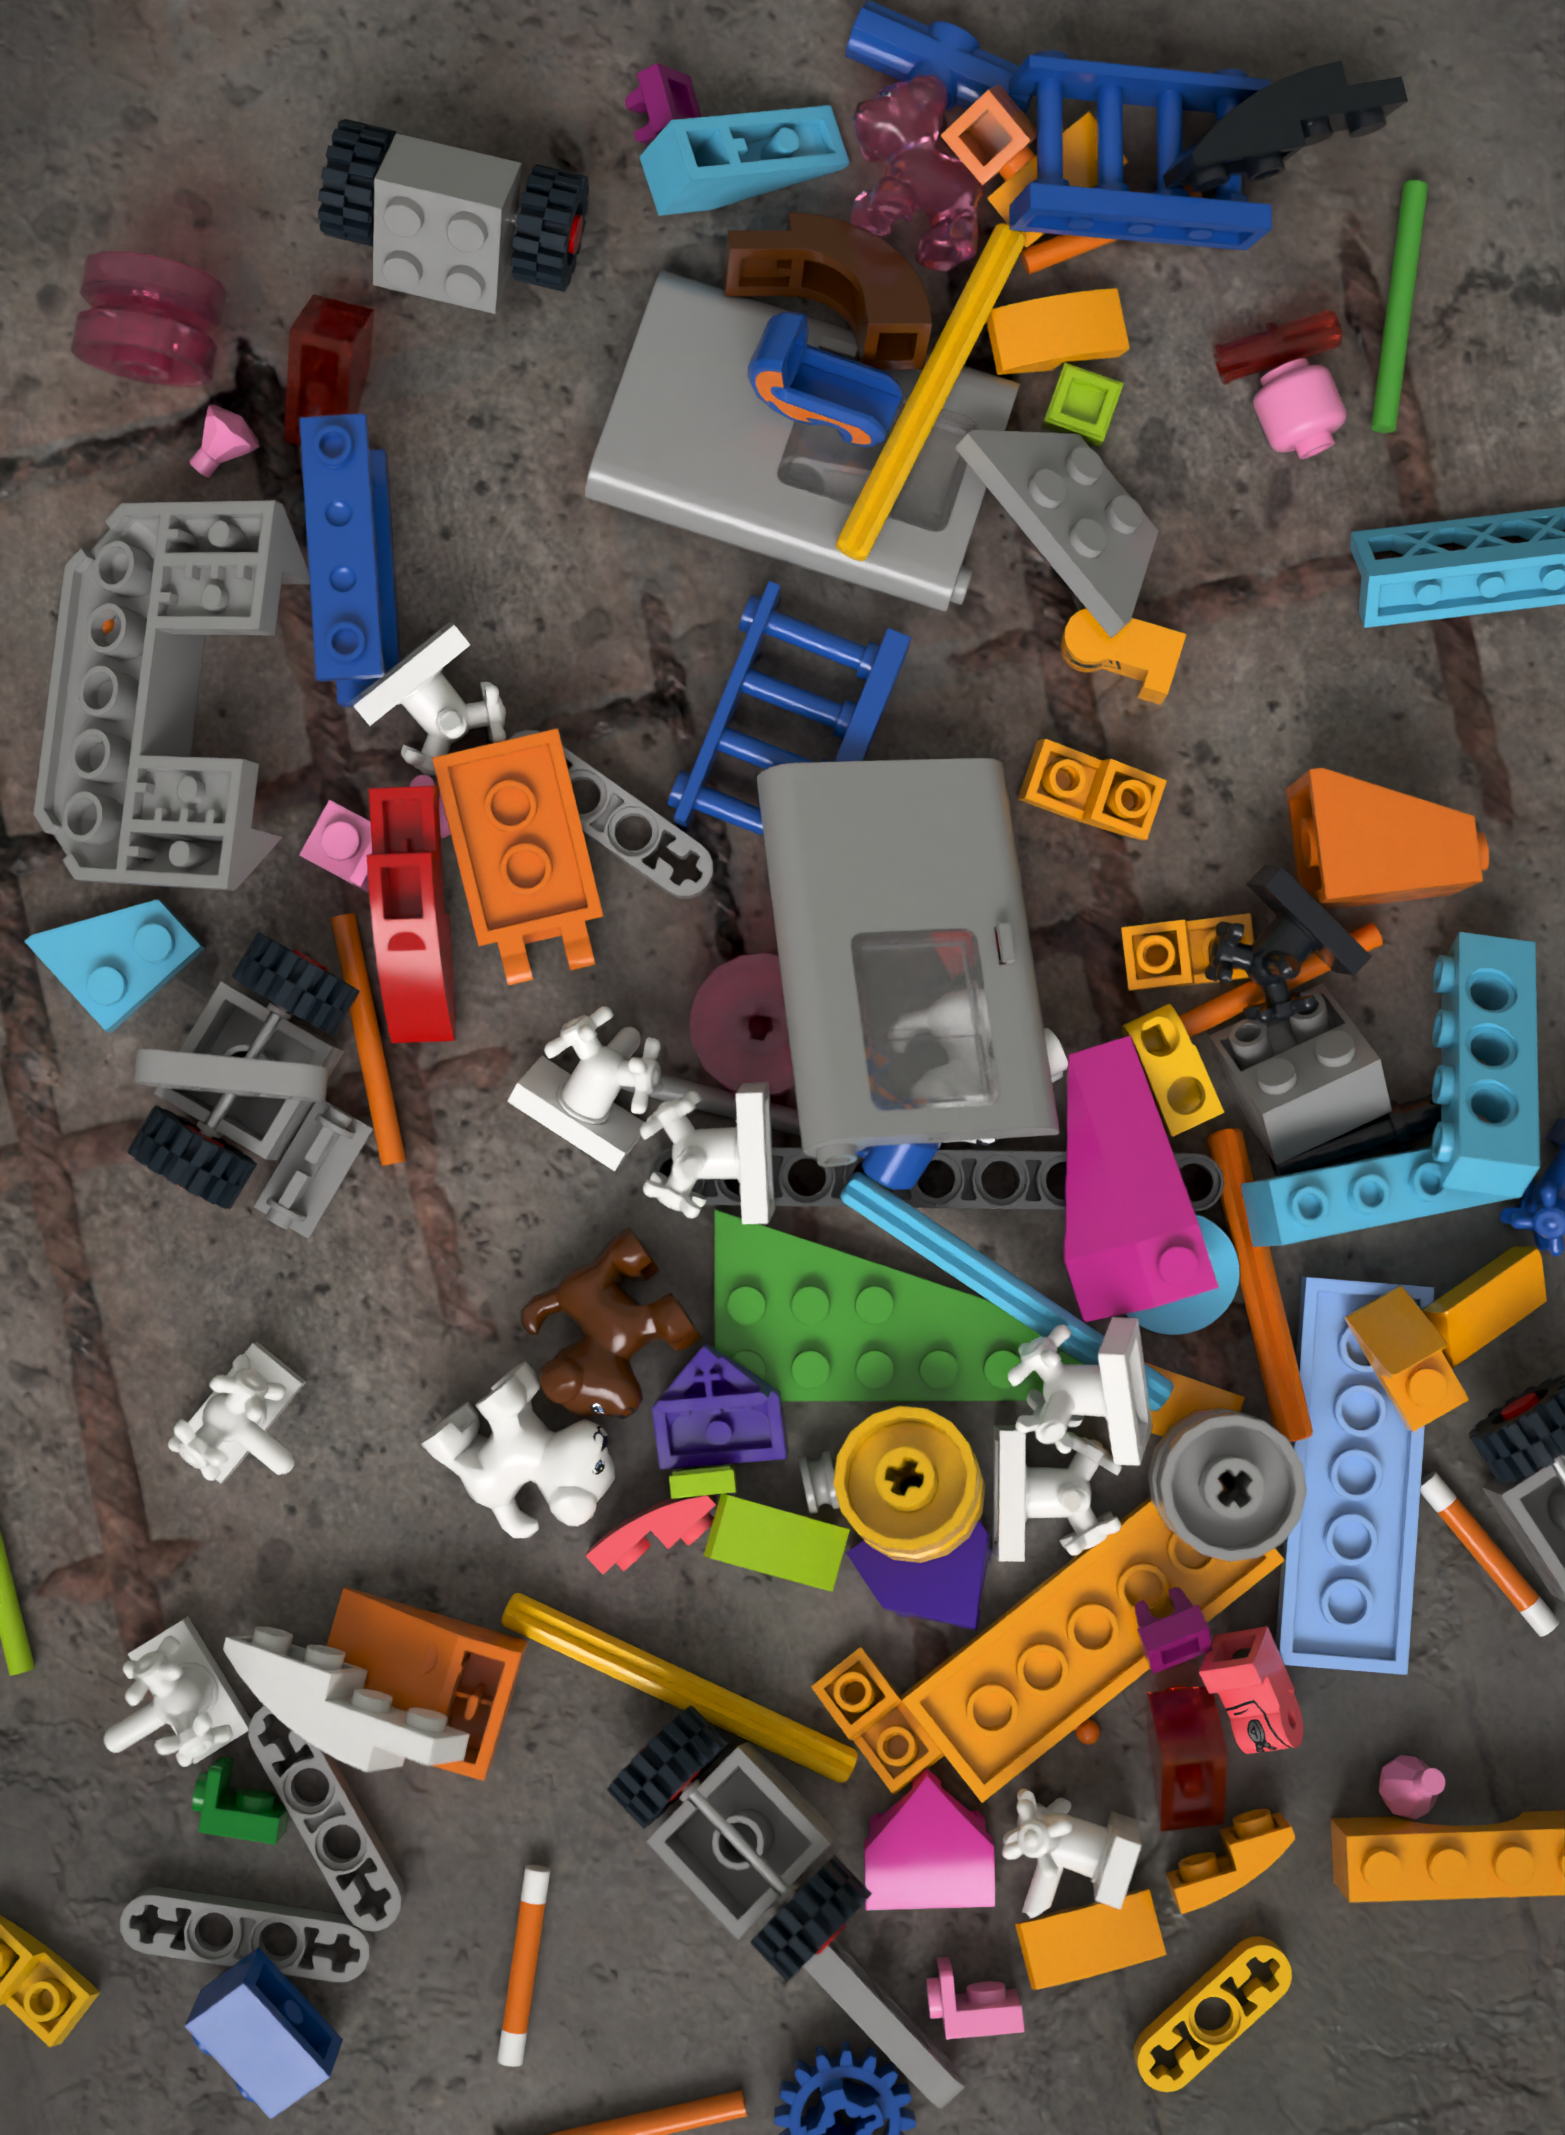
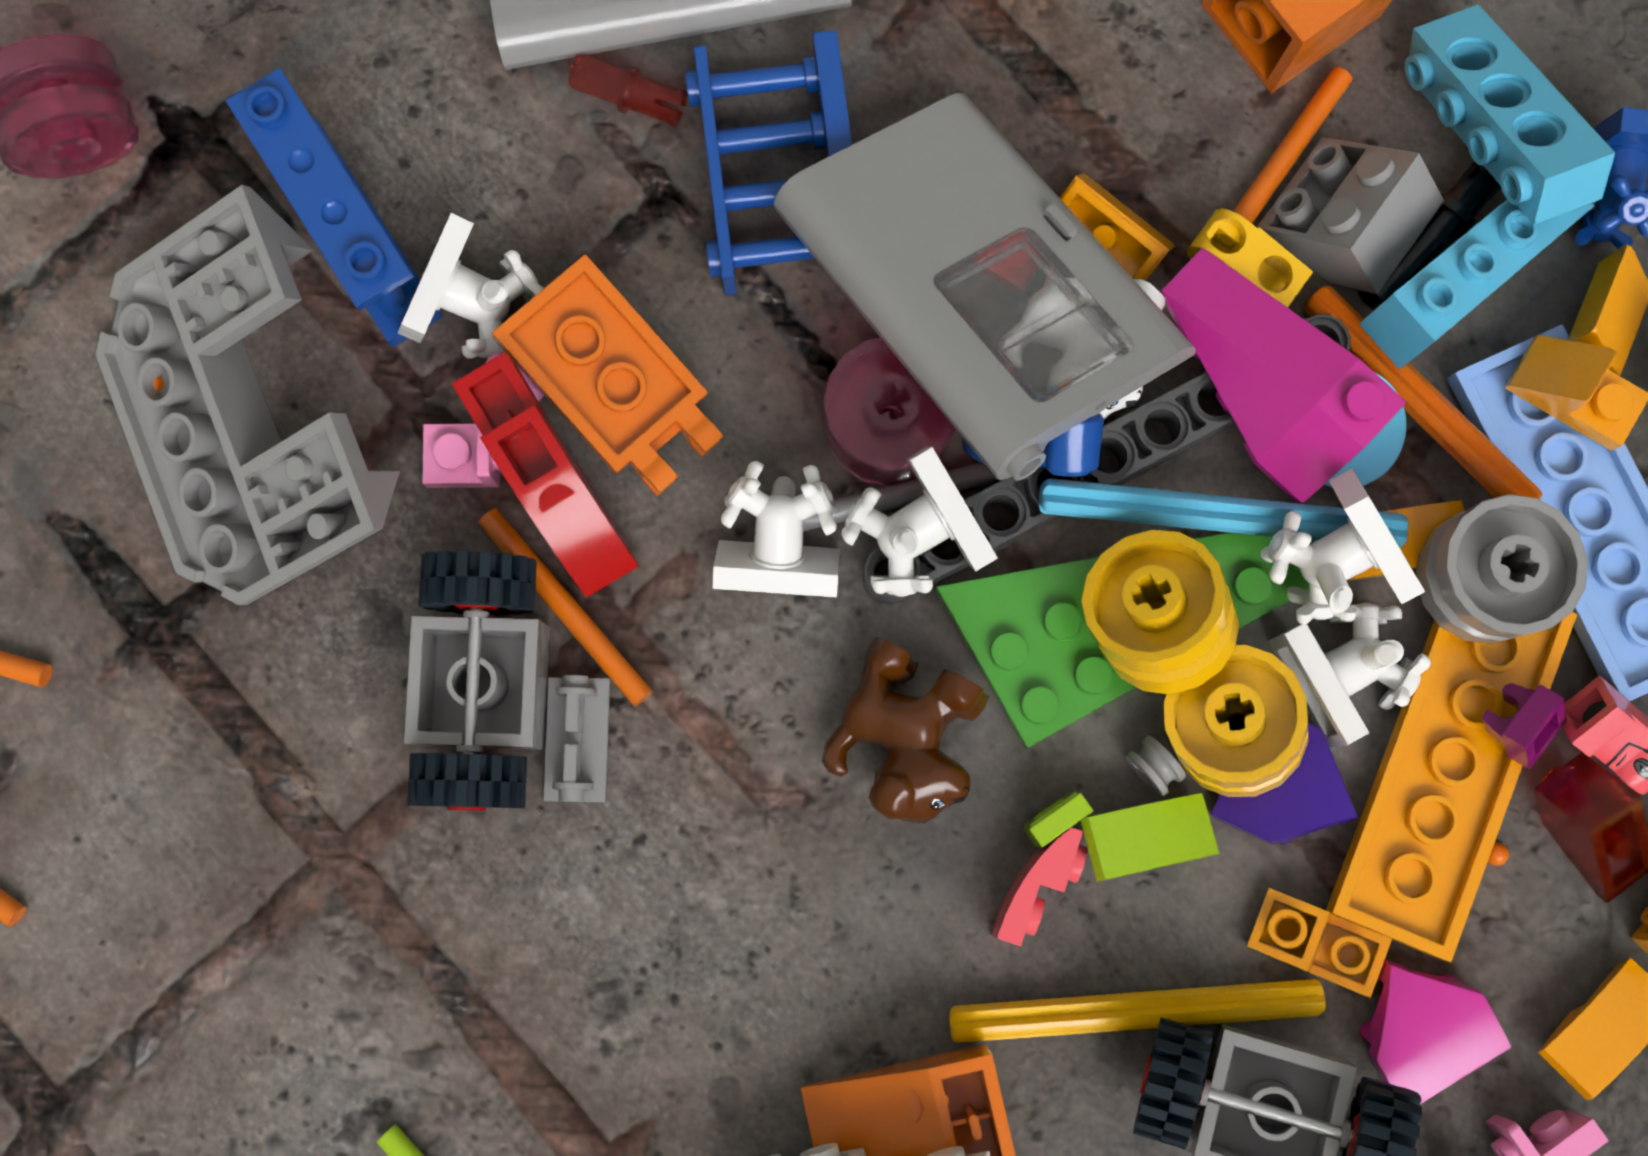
camera: 30 degrees left, 5 degrees down
medium azure wing [24,899,205,1033] -> none
light grey beam [133,1049,329,1102] -> none
white piece [168,1342,306,1484] -> none
bright pink rock [189,405,260,478] -> none
clear red slope [284,294,374,445] -> none
white animal [420,1361,615,1538] -> none
light grey beam [509,730,714,899] -> none
dark purple slope [652,1343,789,1469] -> none
white piece [1002,1788,1141,1918] -> none
light orange slope [1017,738,1167,841] -> none
light orange slope [1121,913,1255,991] -> none
black piece [1204,866,1372,1023] -> none
none -> clear red axle [569,54,688,128]
none -> light orange slope [1060,173,1175,281]
none -> yellow wheel [1081,530,1239,694]

